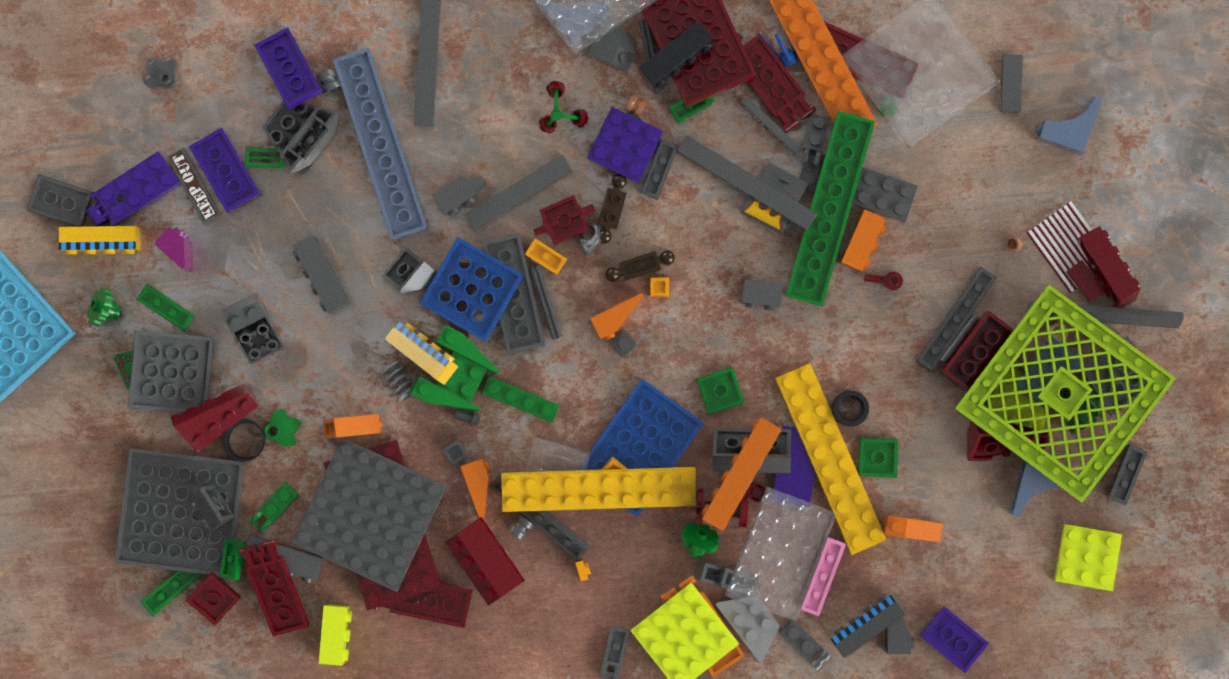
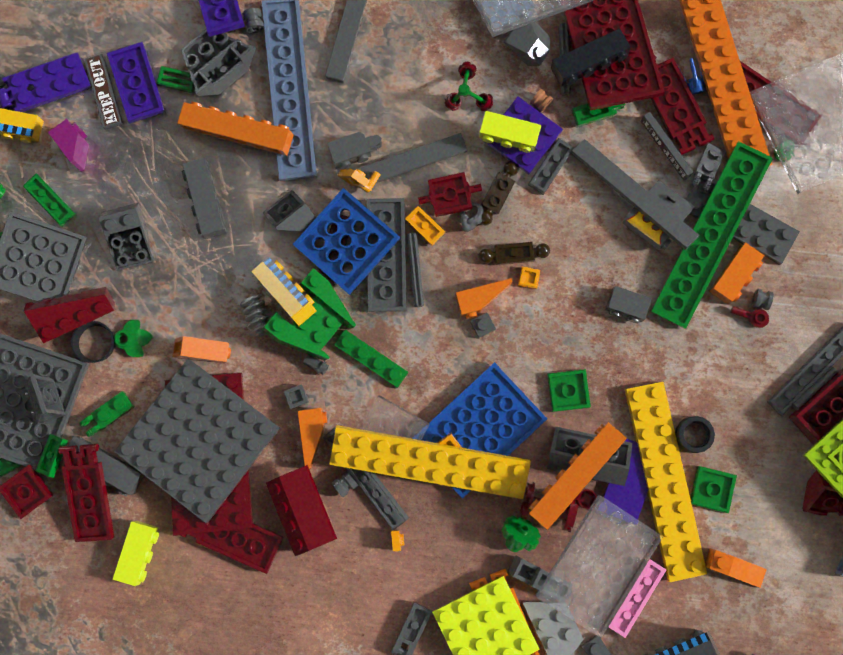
camera: 10 degrees right, 5 degrees down
none -> orange brick [177,101,294,156]
none -> light orange plate [337,168,381,192]
none -> neon yellow brick [479,111,541,153]
none -> dark grey wheel [752,288,774,310]

